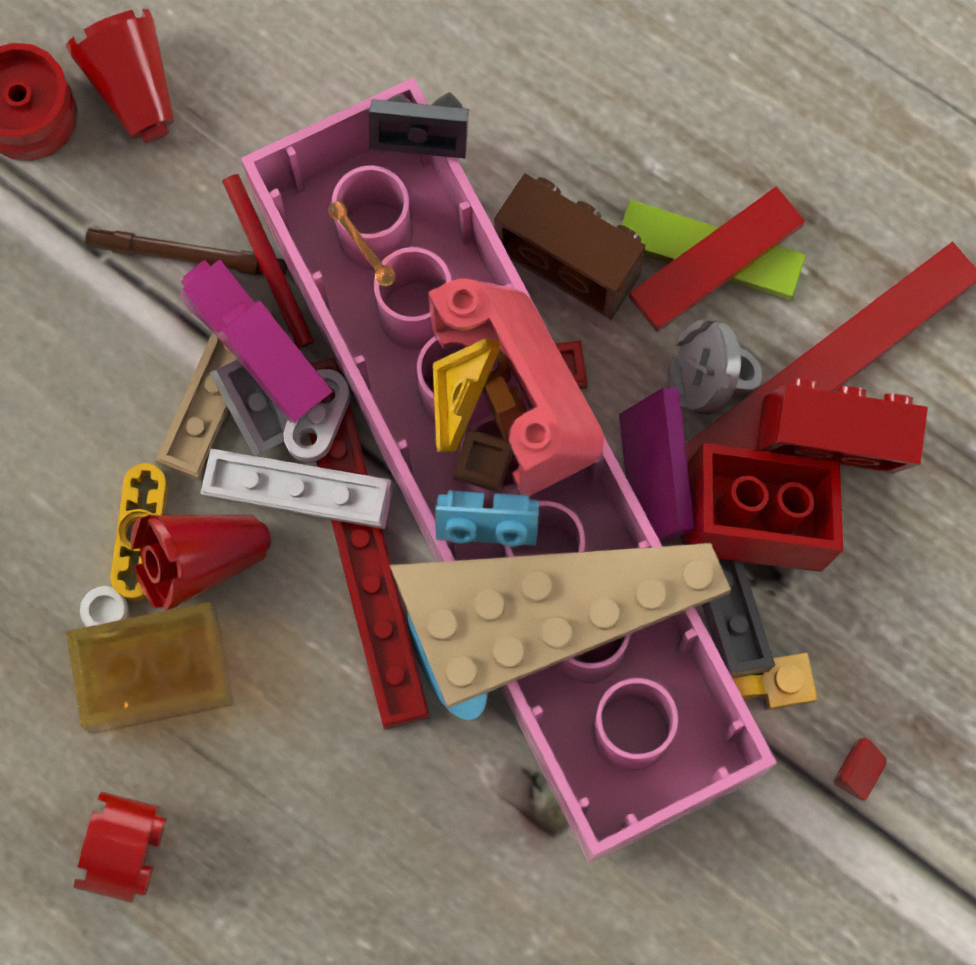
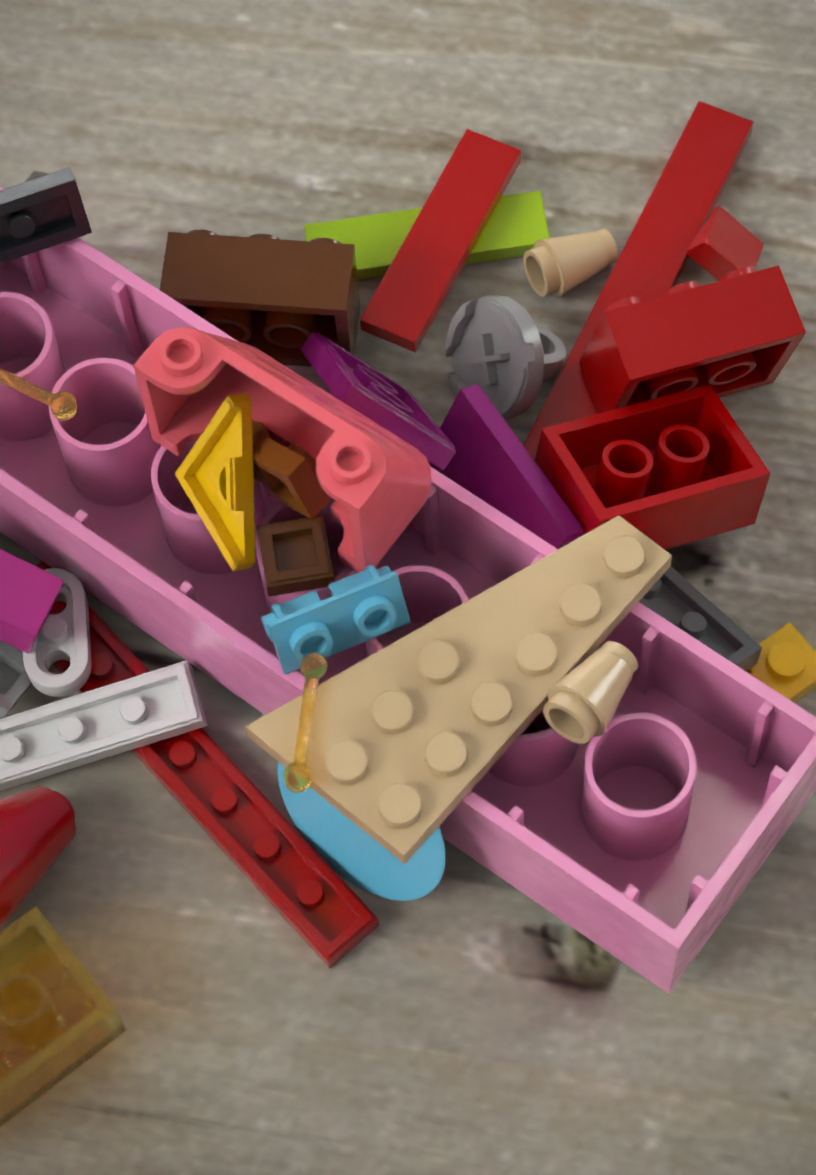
camera: 25 degrees left, 10 degrees down
none -> clear yellow hinge [283,652,328,793]
none -> magenta tile [300,332,456,471]
none -> tan cone [523,228,618,297]
none -> tan cone [543,641,638,744]
none -> red slope [685,205,764,281]

